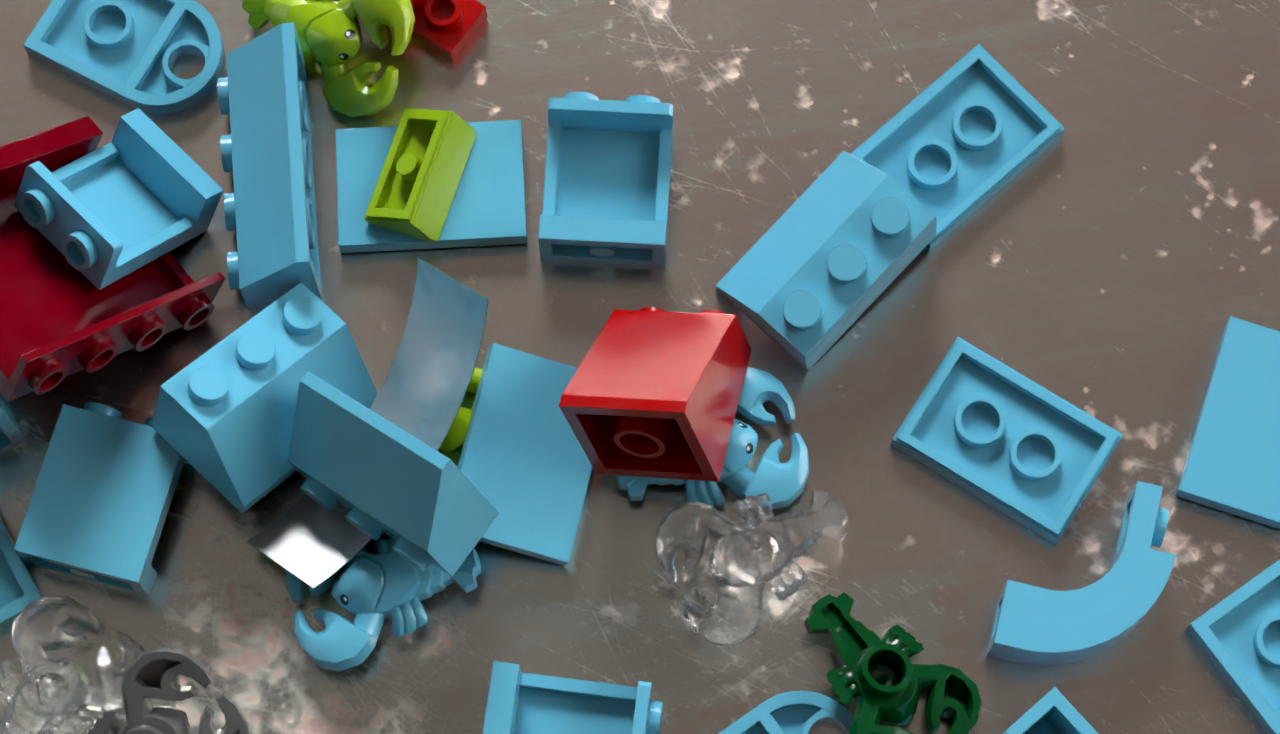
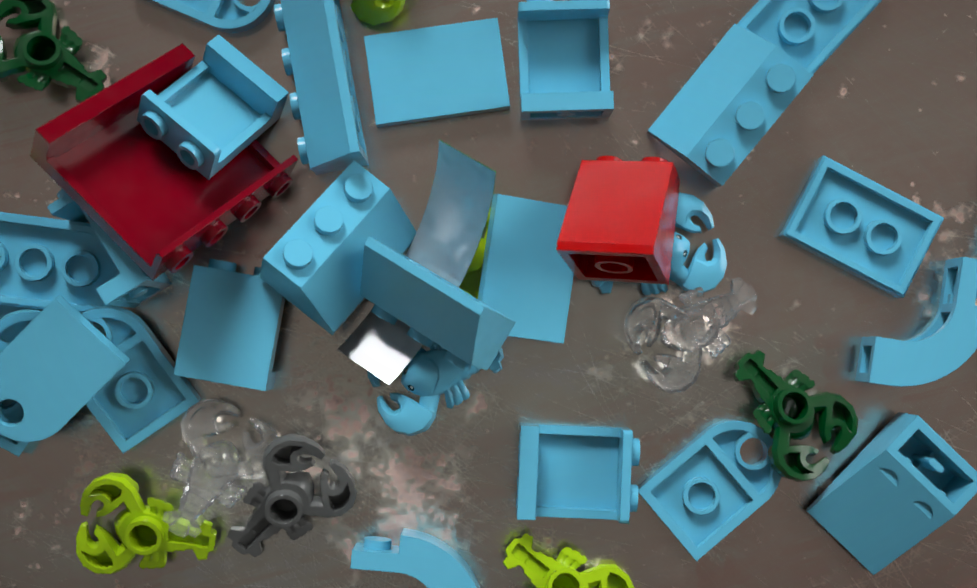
camera: 10 degrees left, 15 degrees up
lime slope [364,108,476,242] -> none

